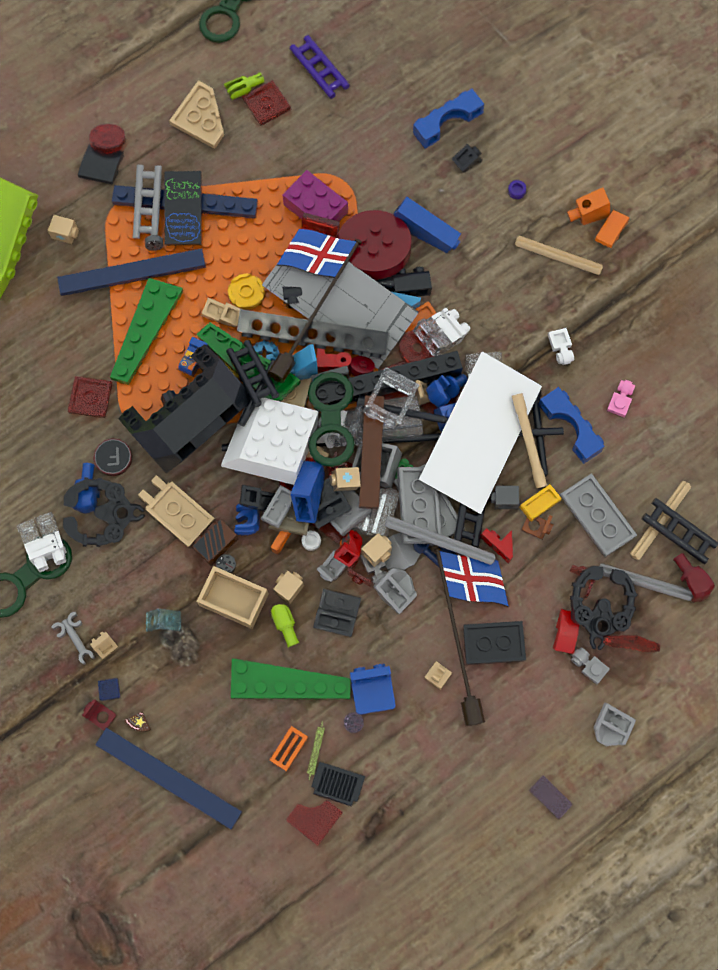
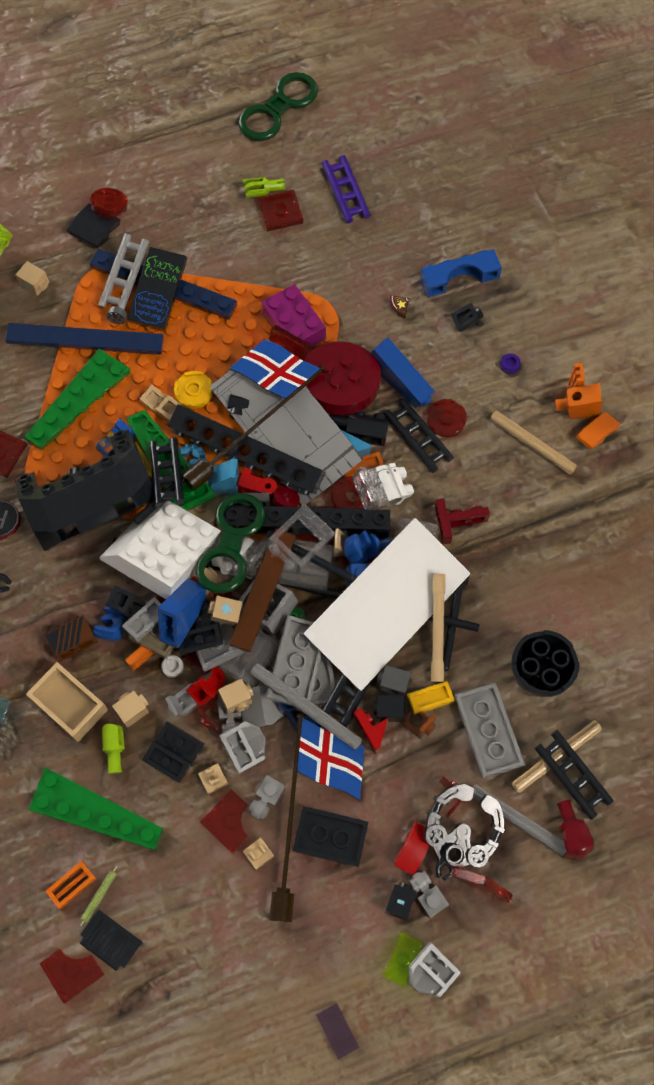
camera: 15 degrees right, 5 degrees down
tan tile [138,476,215,548] -> none
tan plate [169,81,224,149] -> none
dark grey tile [216,554,236,573] -> none
clear purple tile [344,713,364,733] -> none
blue bracket [350,664,396,715] -> none
blue arch [539,387,605,464] -> none
white plate [548,328,574,365] -> none
bright pink plate [607,379,635,417] -> none
none -> tan tile [198,763,228,795]
none -> clear red tile [200,789,248,854]
none -> light grey plate [248,775,286,820]
none -> black brick [373,695,406,722]
none -> black bar [383,399,454,473]
none -> clear neon green plate [383,932,423,987]
none -> black brick [384,882,417,921]
none -> reddish brown tile [390,295,409,318]
none -> clear red tile [427,399,467,437]
none -> dark red bracket [435,498,490,545]
none -> black cone [511,630,579,697]
none -> orange tile [568,363,585,388]

